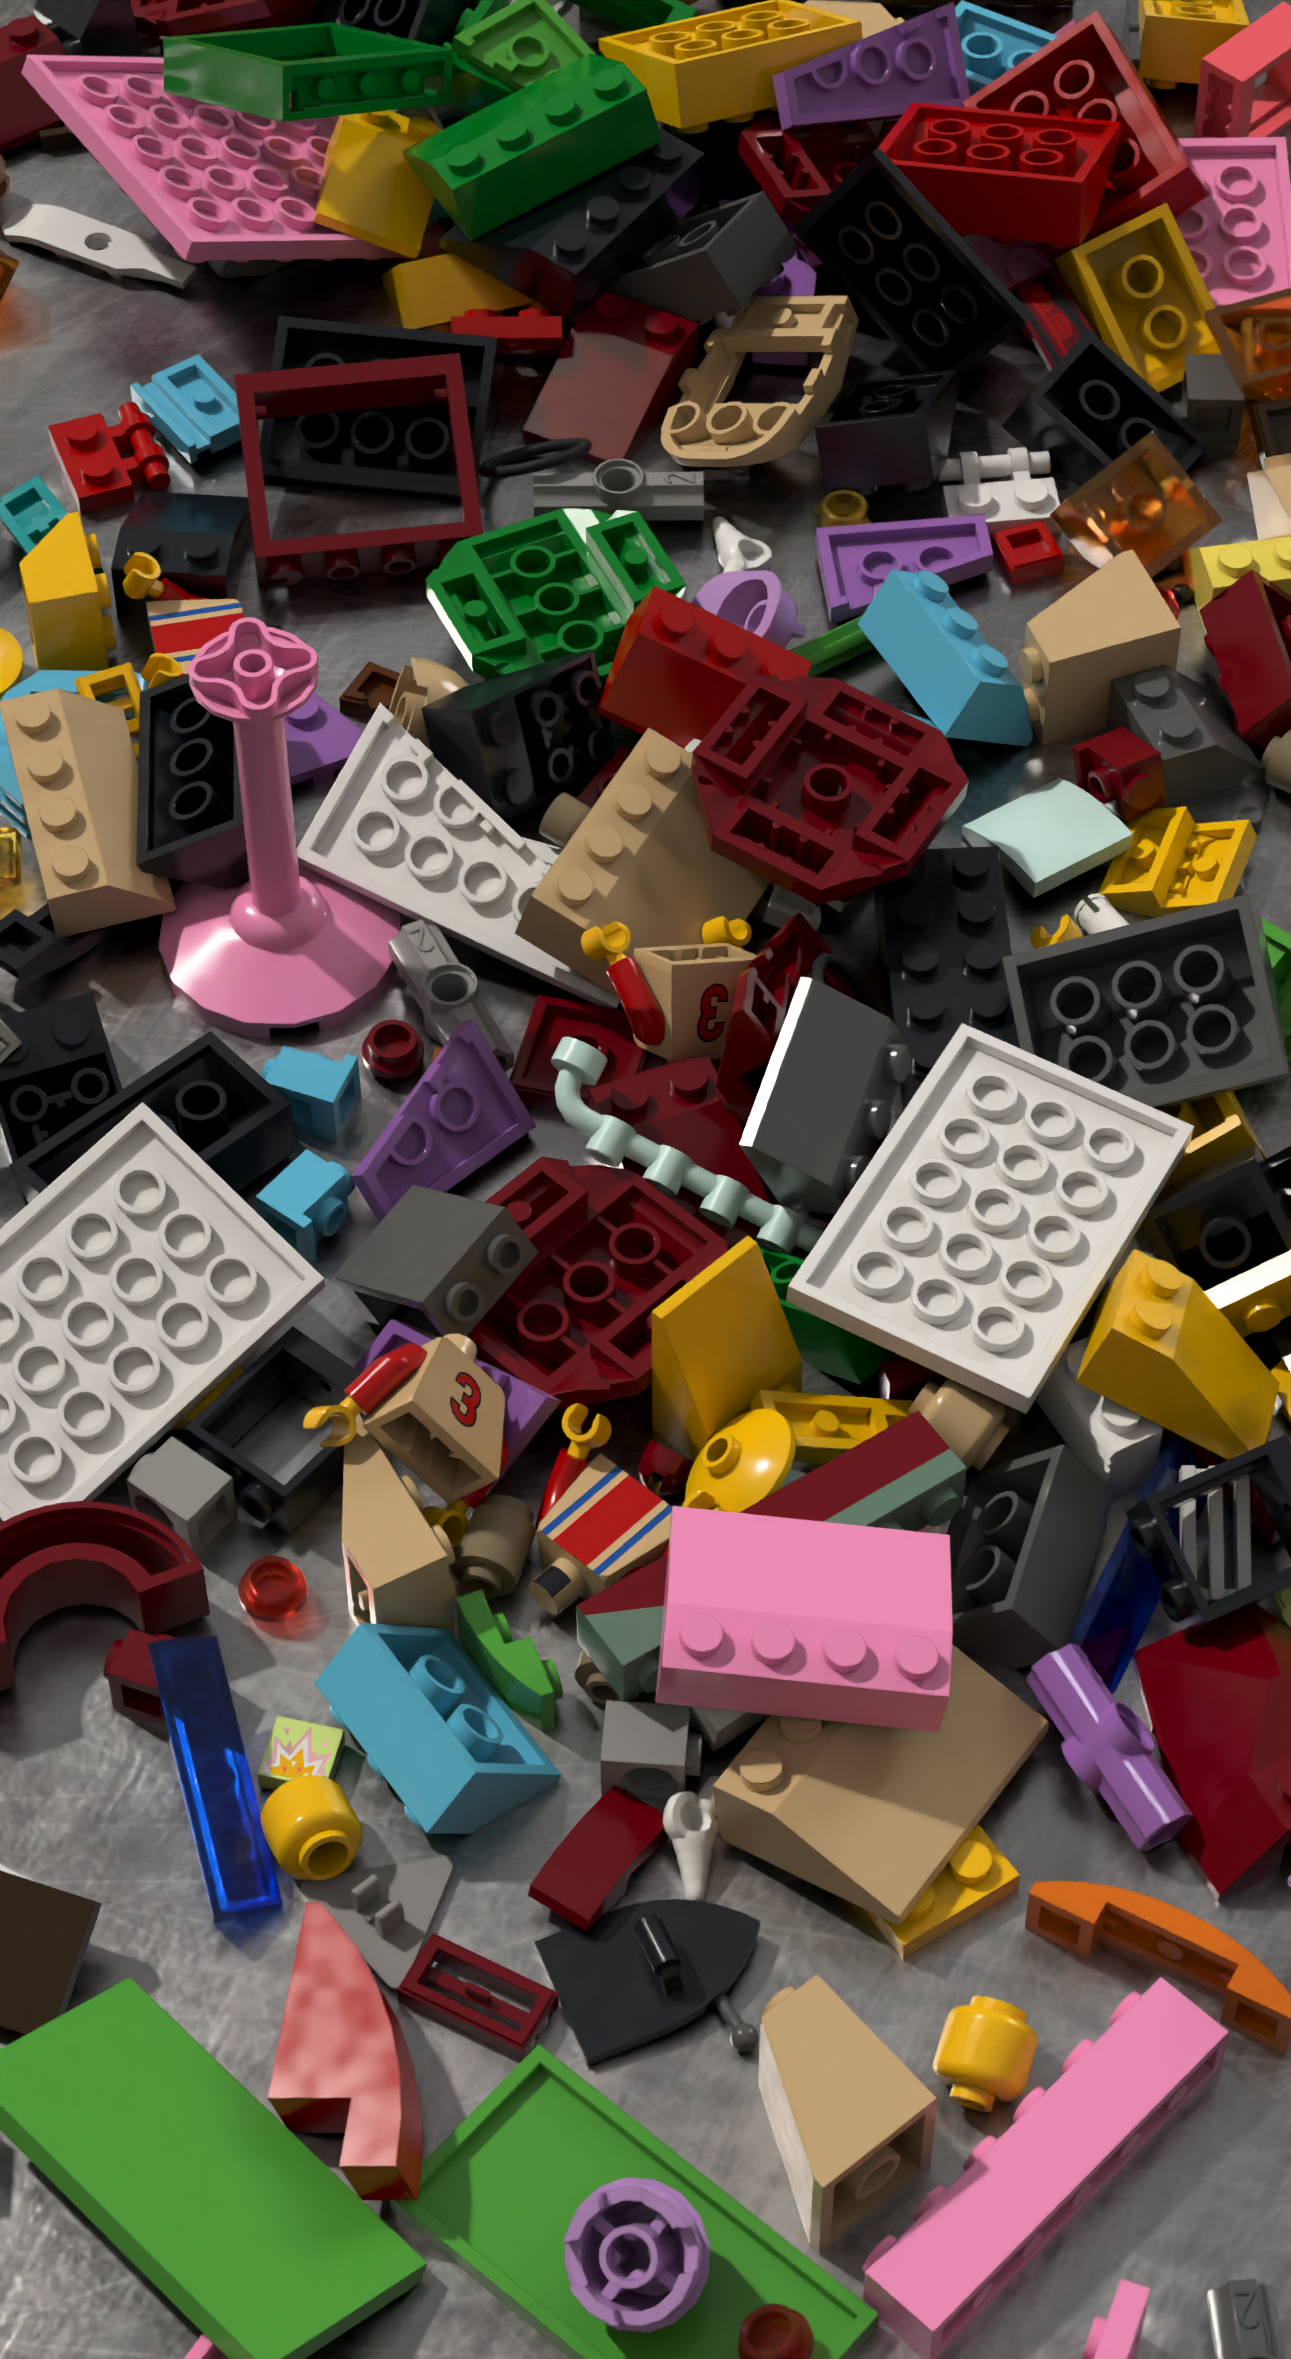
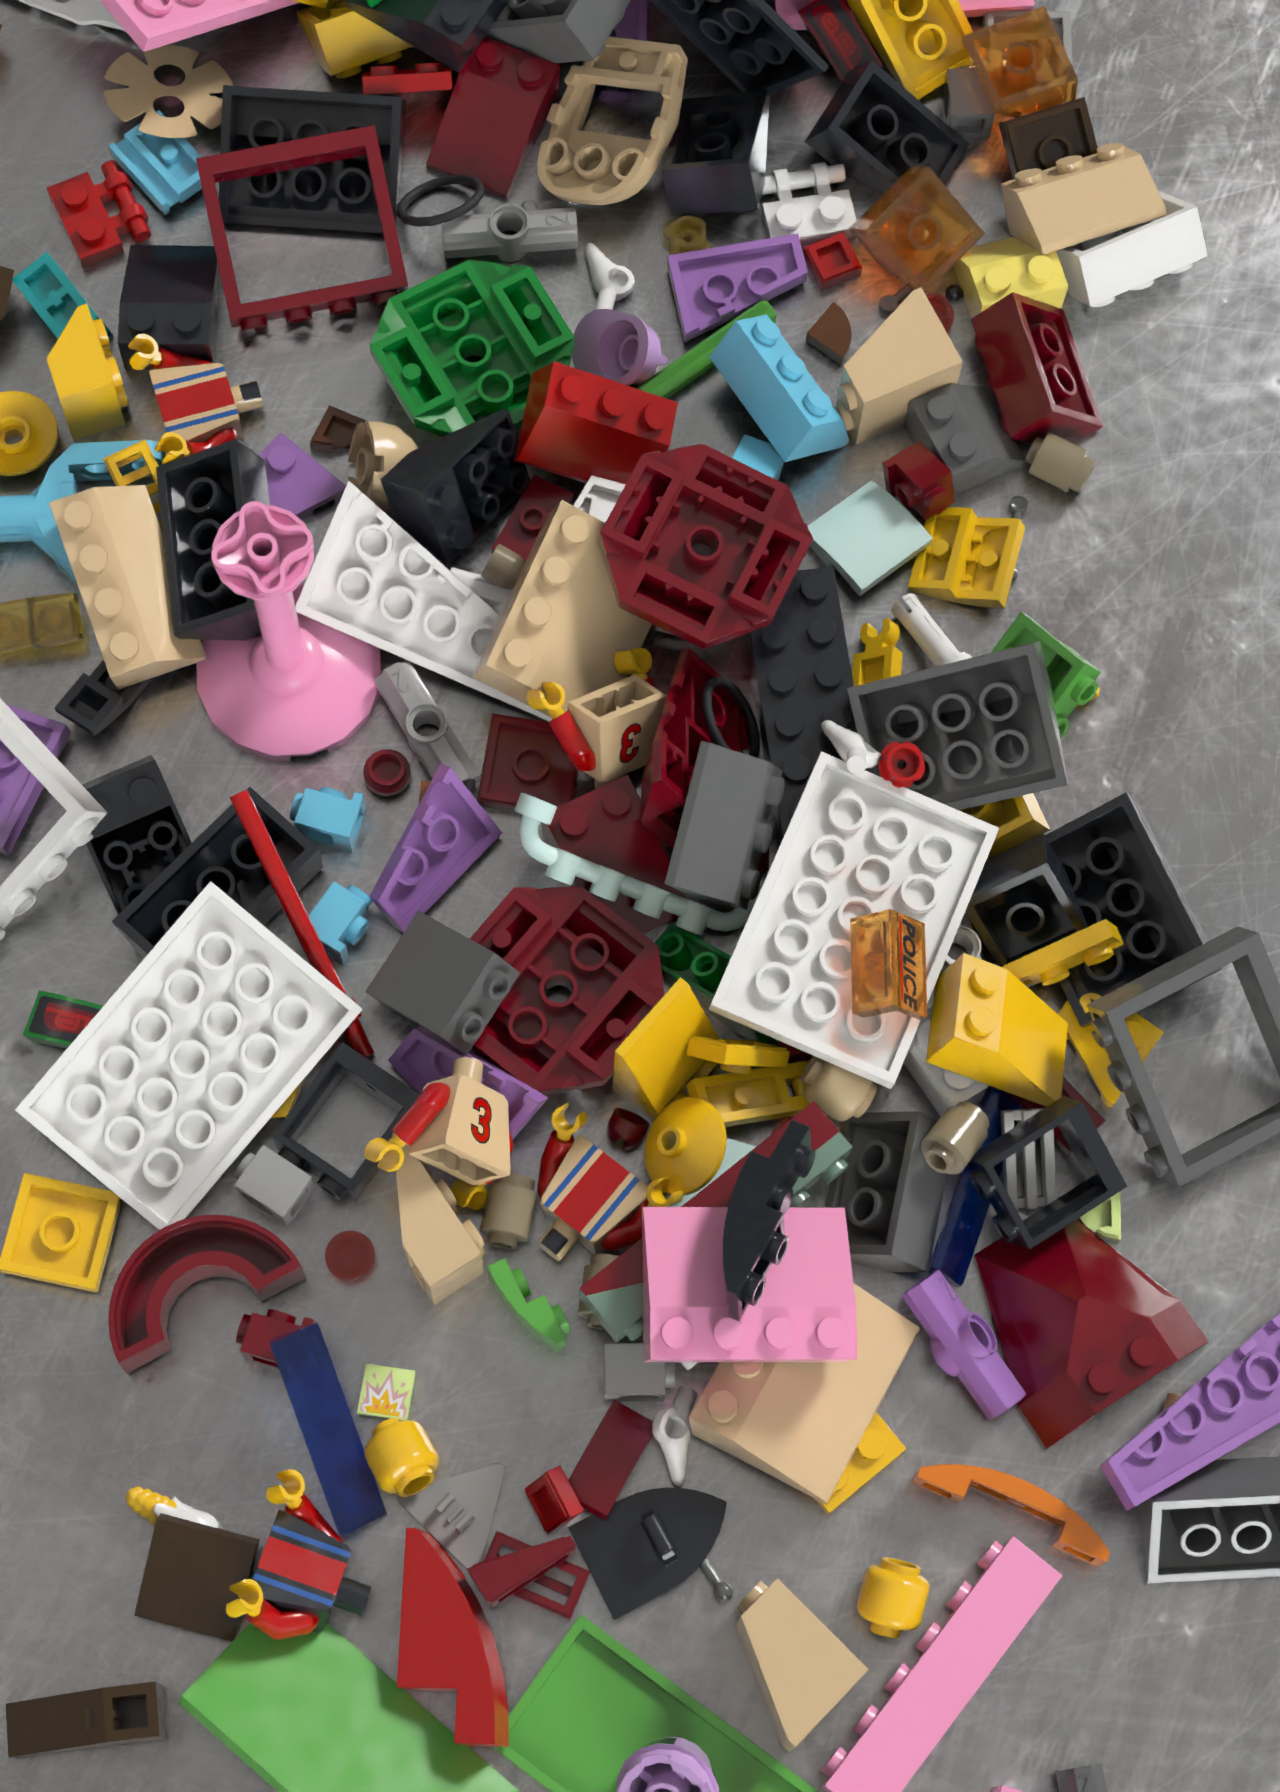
camera: 10 degrees left, 20 degrees up
medium azure slope [314,1623,561,1834] -> none
none -> tan piece [103,45,233,138]
none -> torso [226,1469,372,1640]
none -> red bar [229,789,375,1058]
none -> dark red slope [467,1536,576,1608]
none -> red tile [525,1465,584,1534]
none -> yellow plate [687,1036,790,1074]
none -> black slope [723,1120,816,1321]
none -> reddish brown tile [806,302,852,365]
none -> white animal [821,720,882,774]
none -> clear orange panel [850,909,927,1020]
none -> red plate [878,742,925,788]
none -> dark tan brick [921,1102,989,1174]

